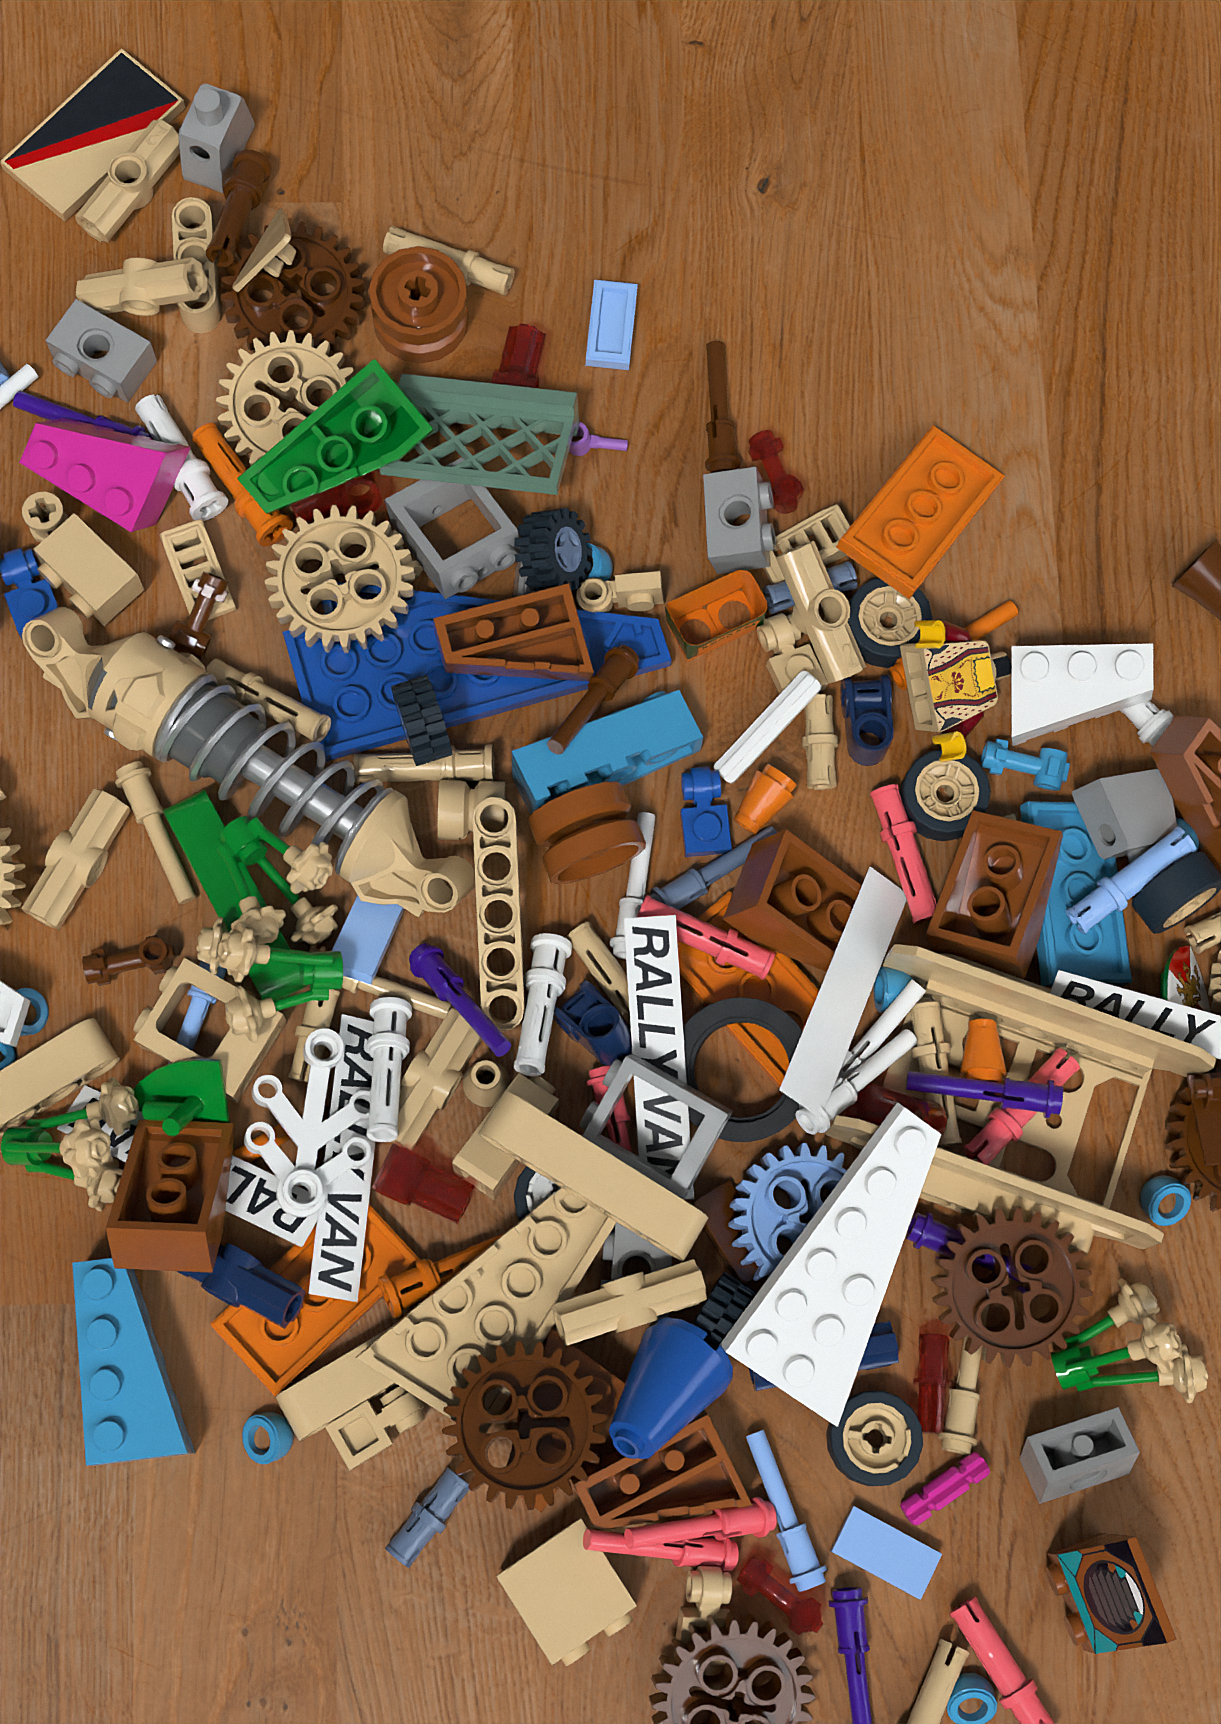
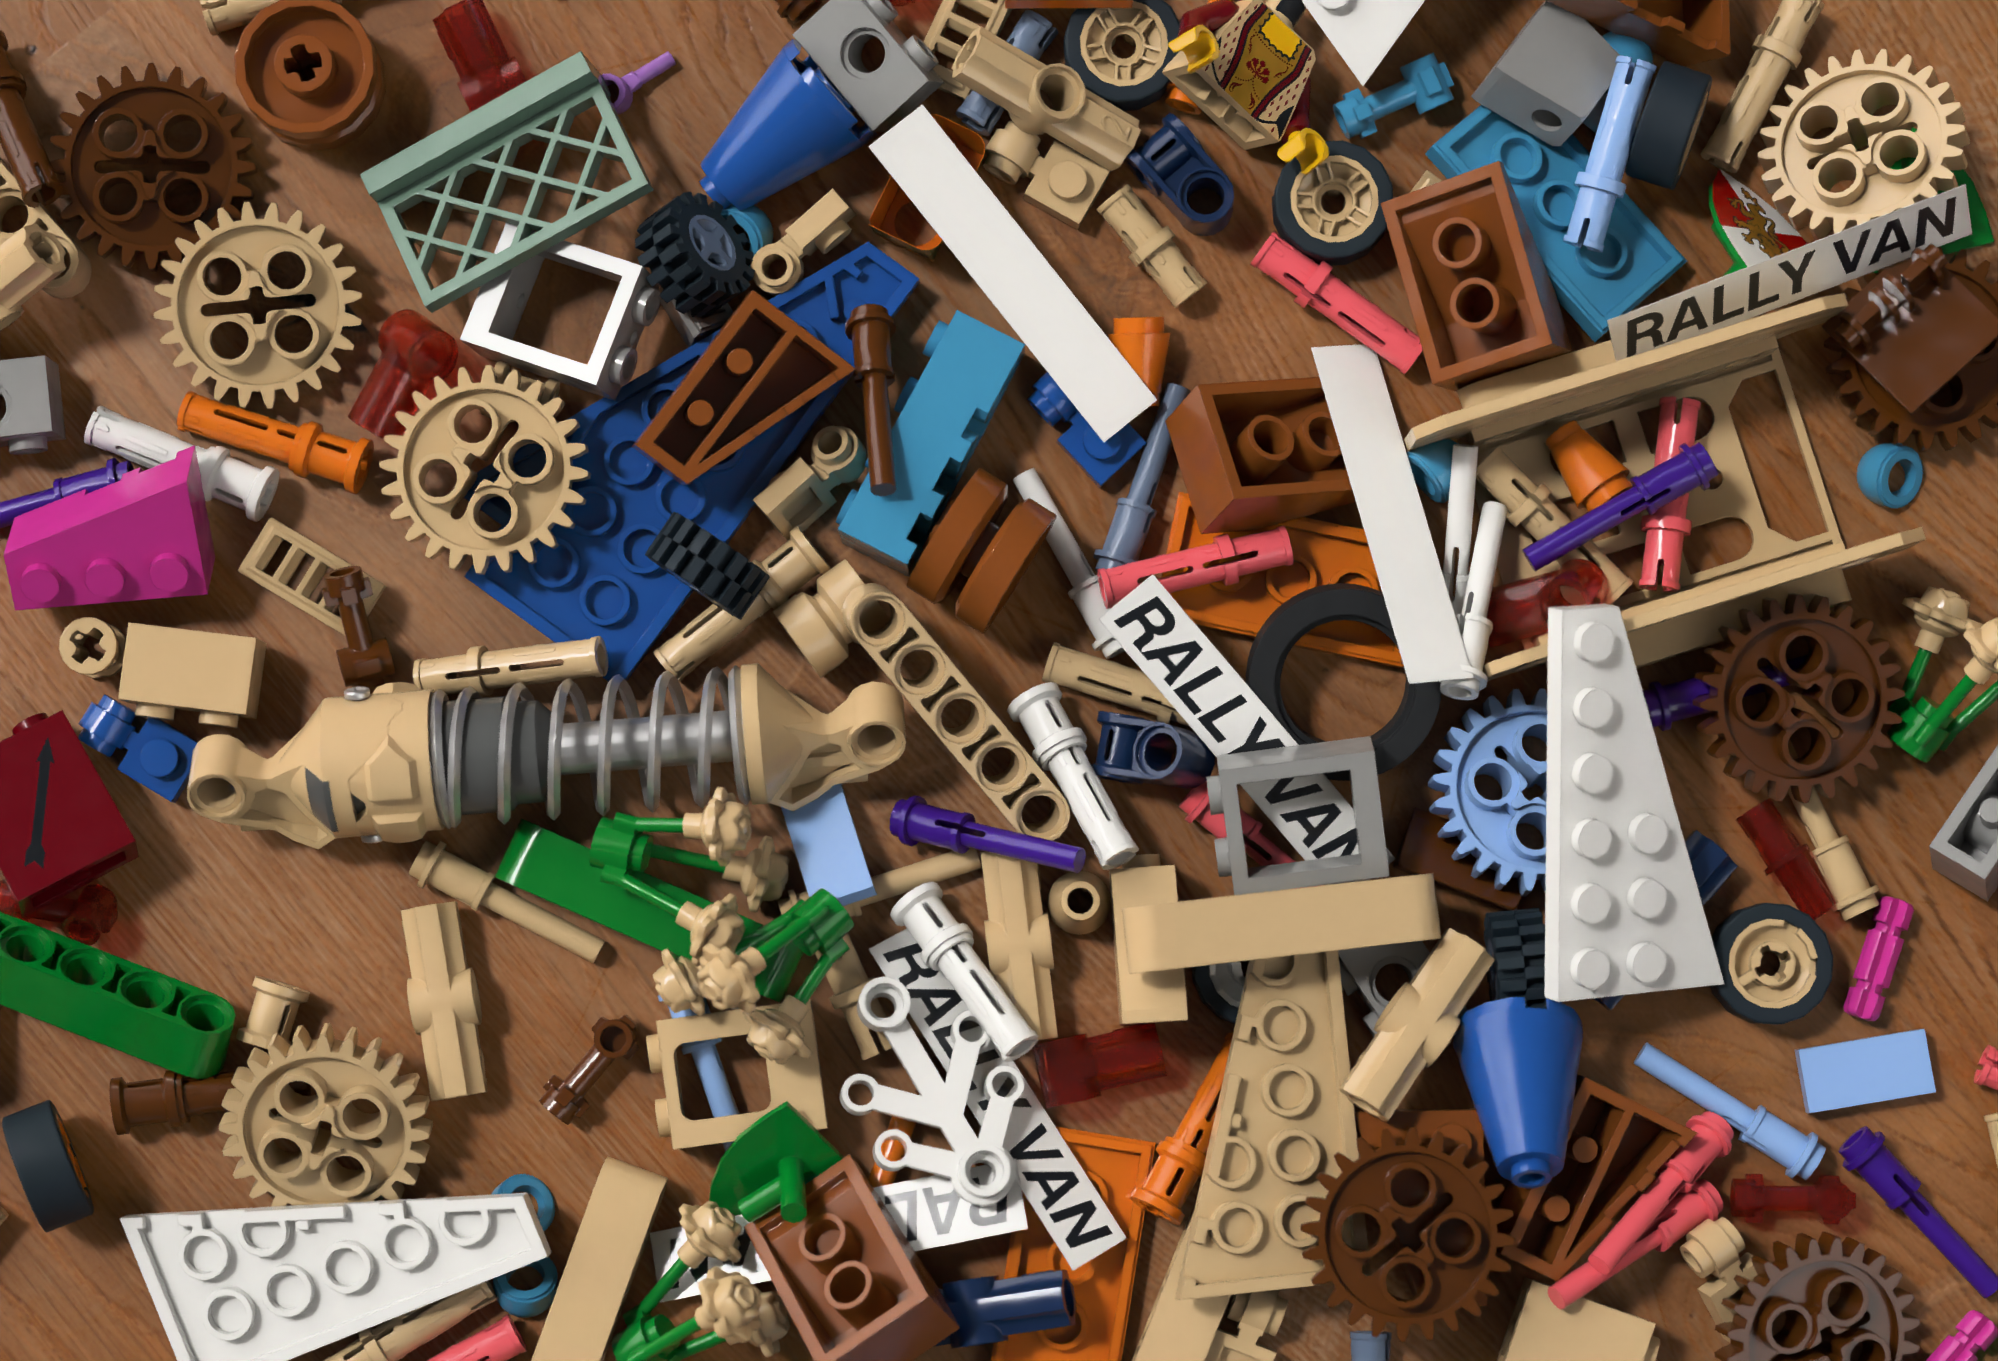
camera: 30 degrees left, 10 degrees up
tan piece [232,208,296,292] -> none
green wedge [237,359,434,514] -> none
white axle [714,671,822,784] -> none
none -> blue cone [699,39,877,211]
none -> tan plate [753,426,867,541]
none -> white sticker [868,104,1157,442]

